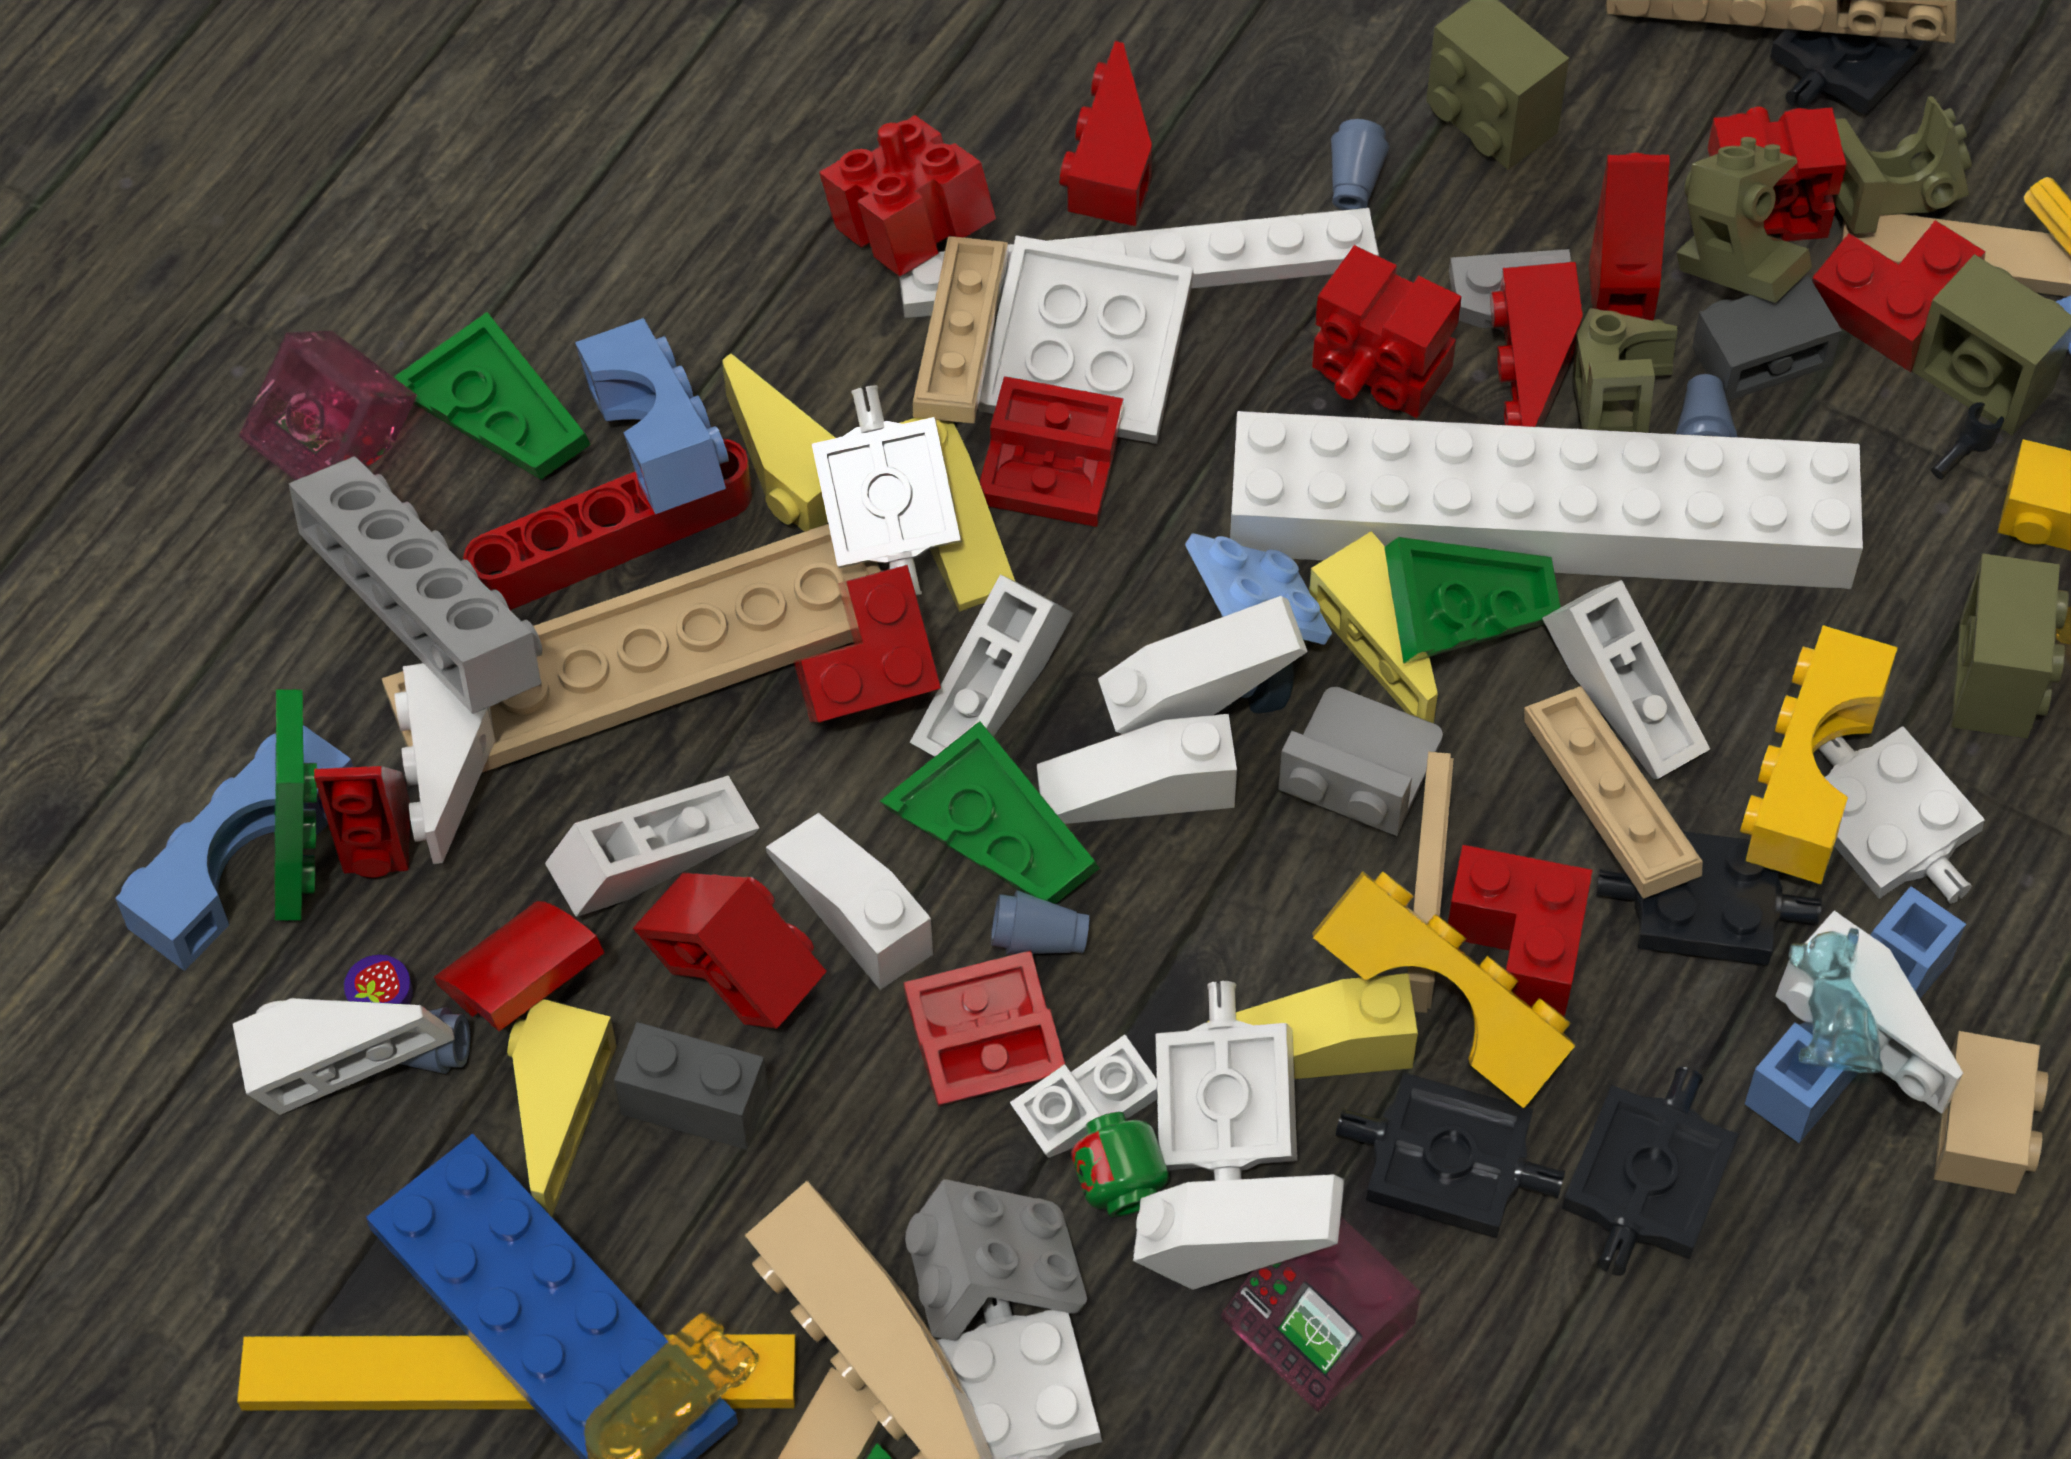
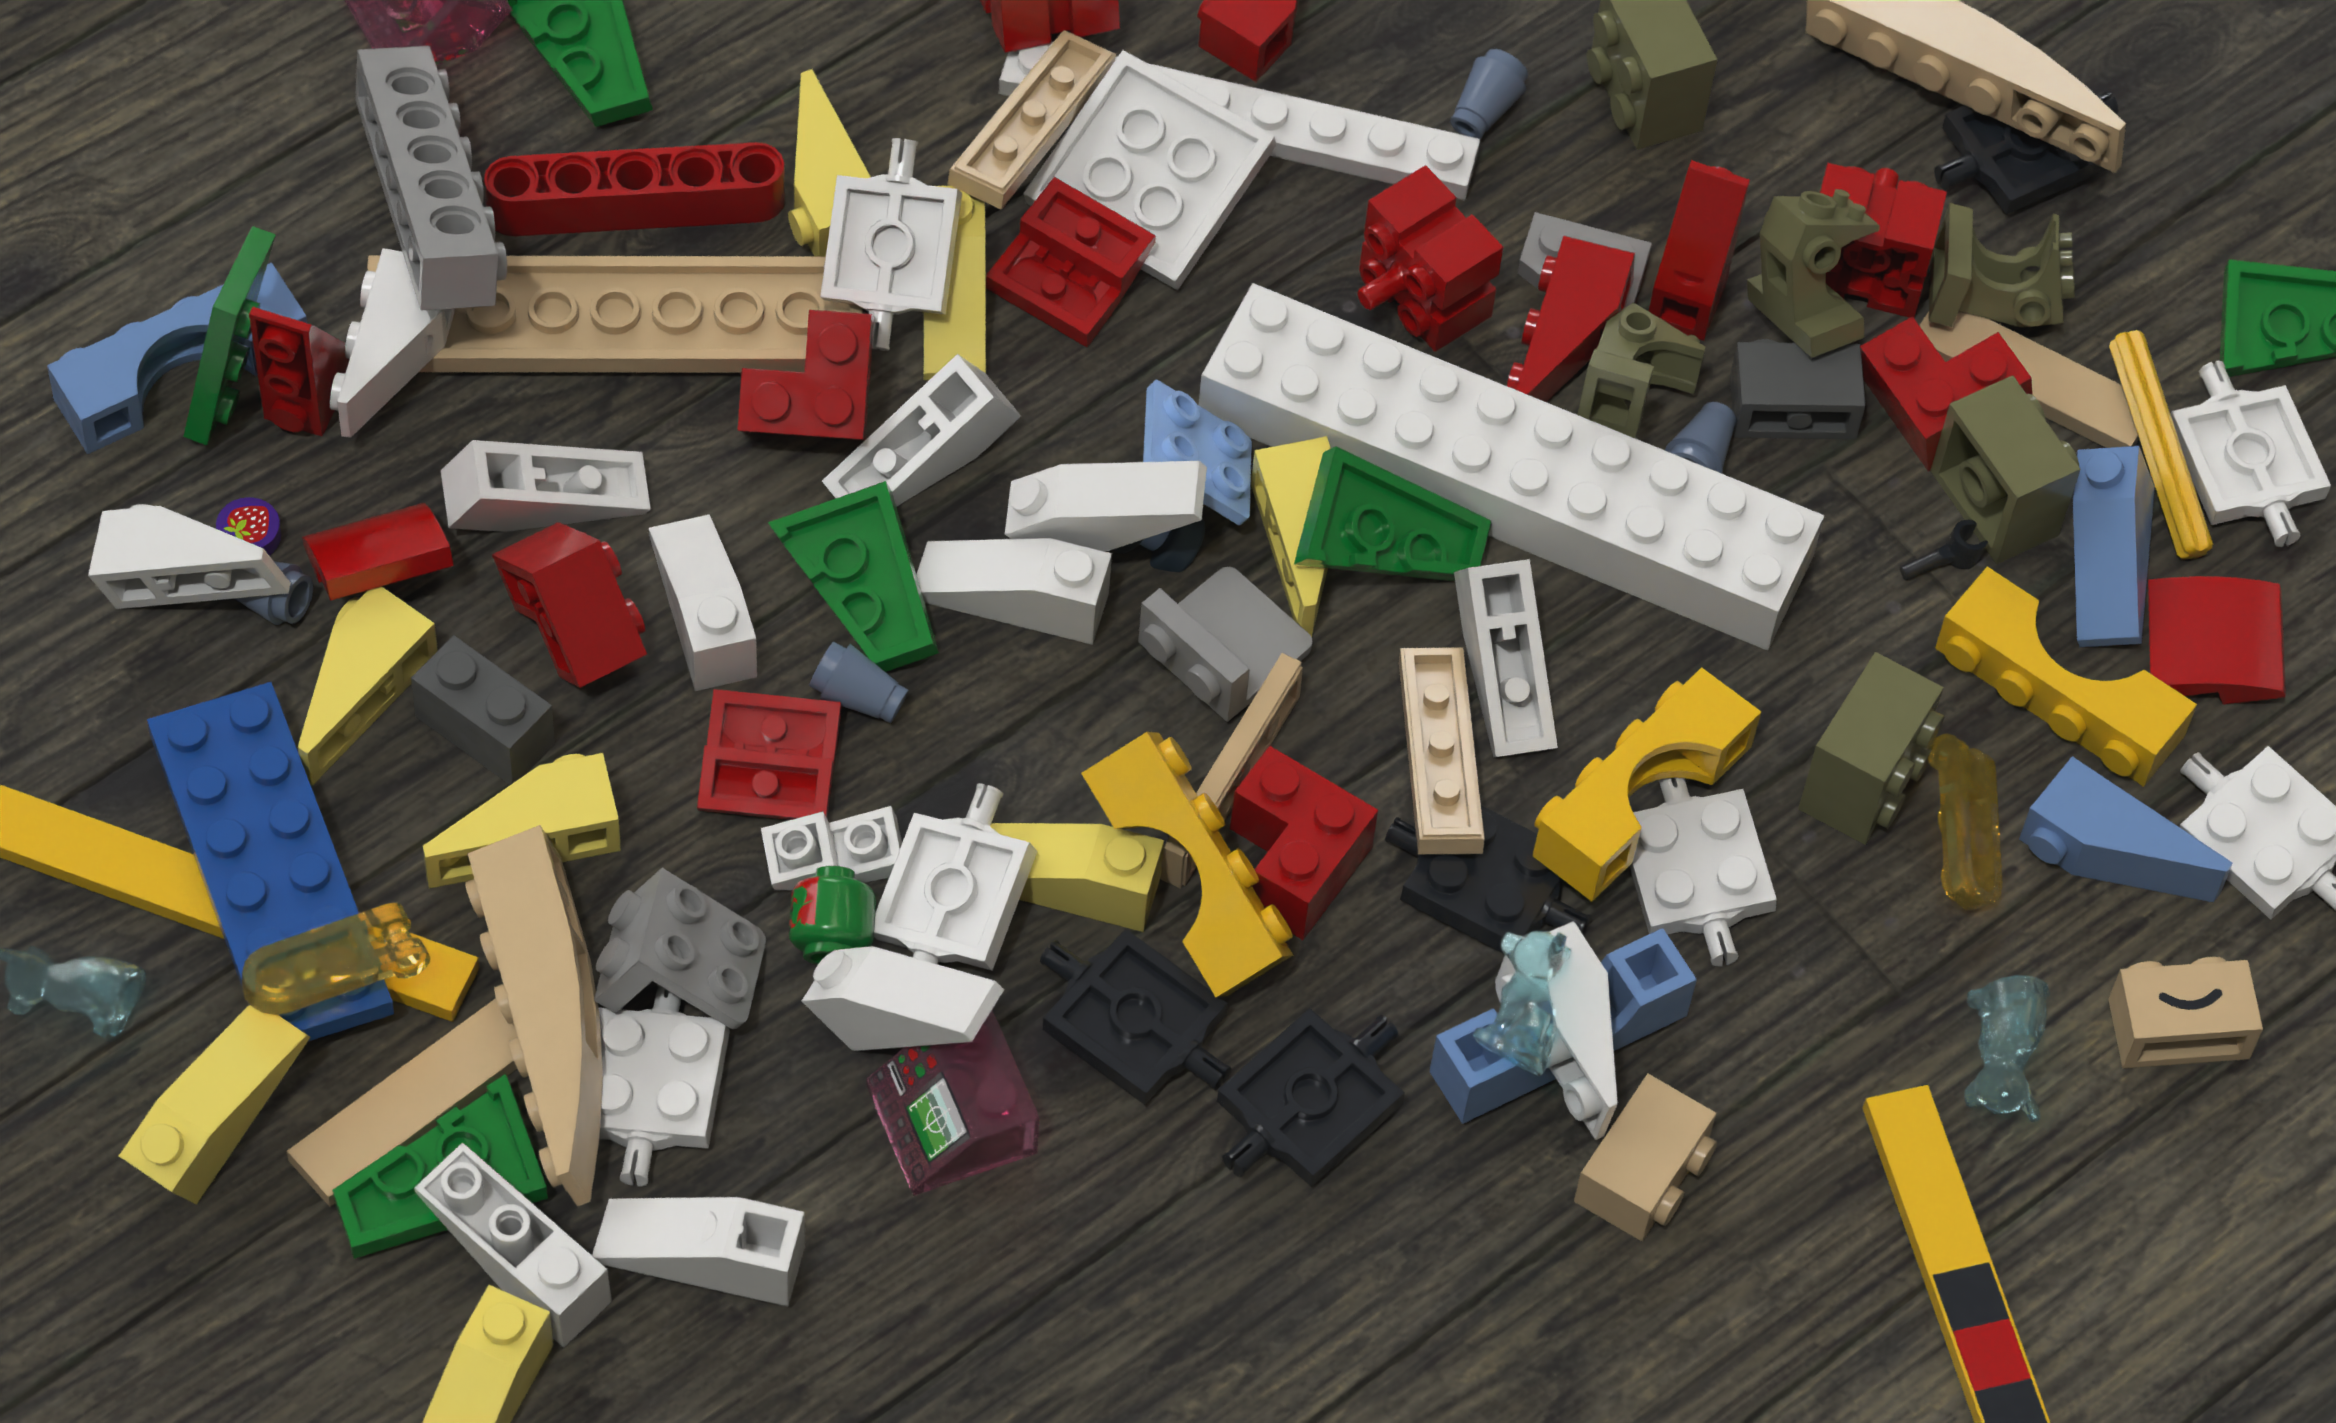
camera: 15 degrees right, 0 degrees up
medium blue arch [575,318,729,514] -> none
none -> light yellow slope [423,753,621,888]

